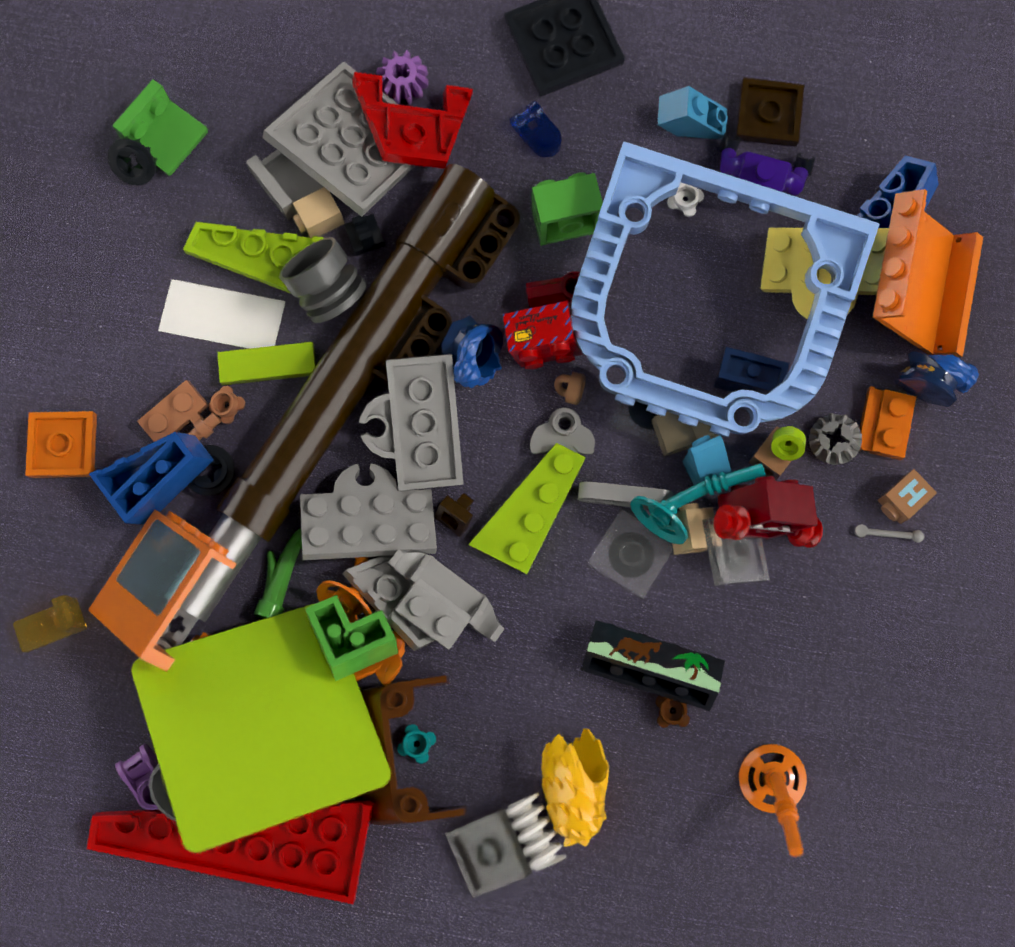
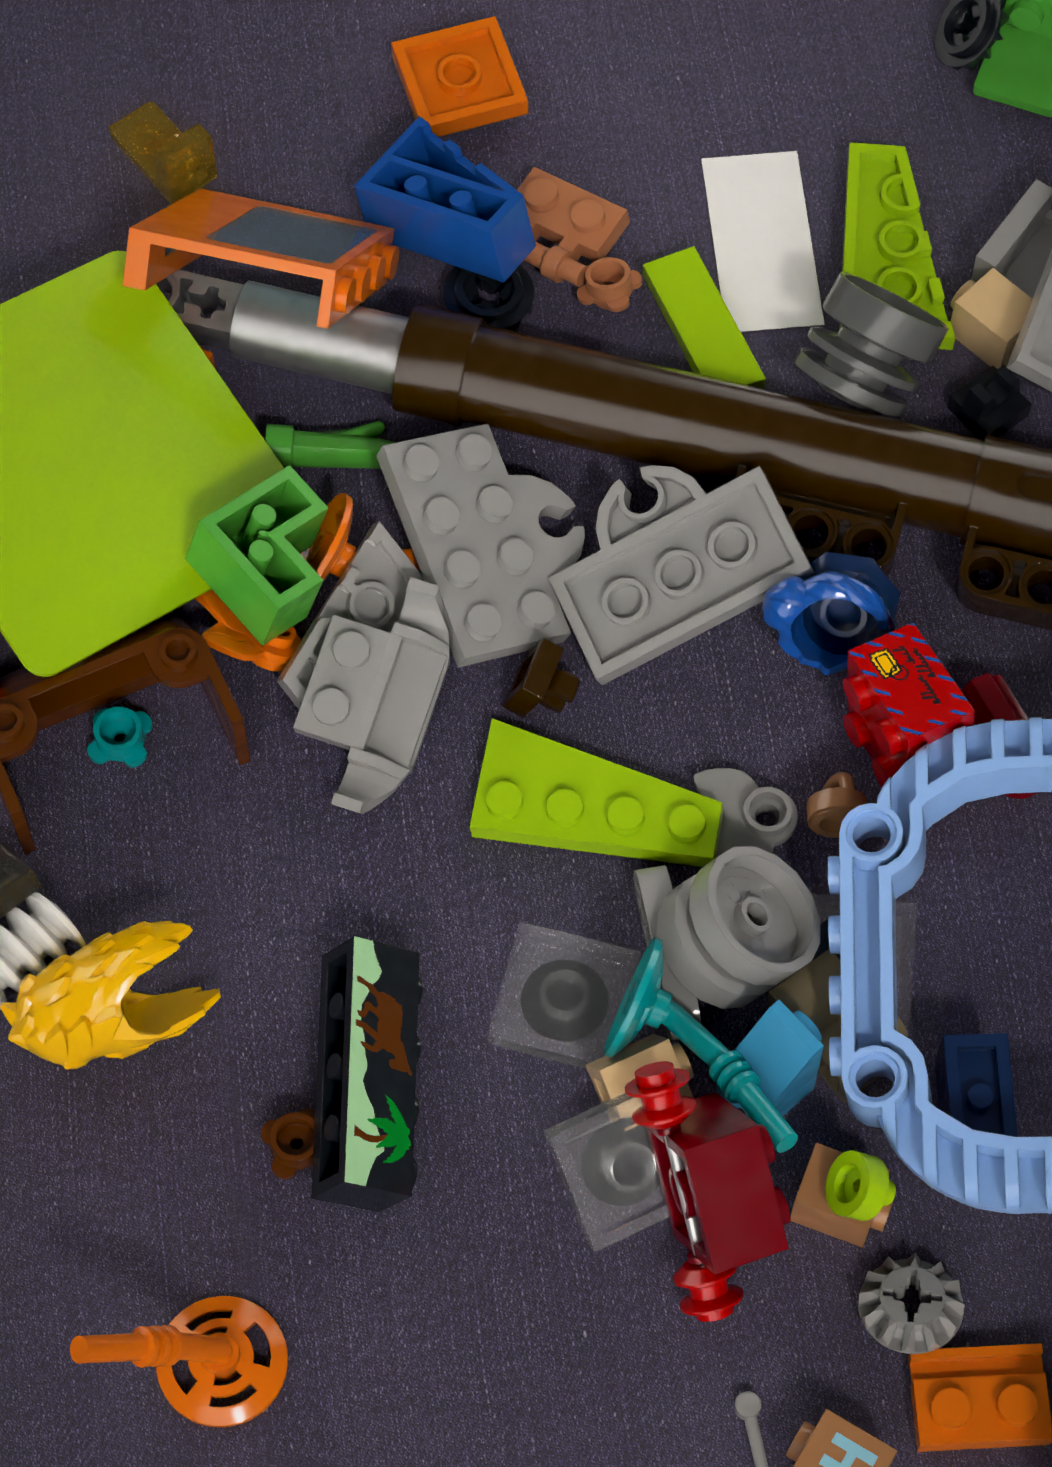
camera: 70 degrees right, 15 degrees down
none -> light grey wheel [656,846,820,1009]

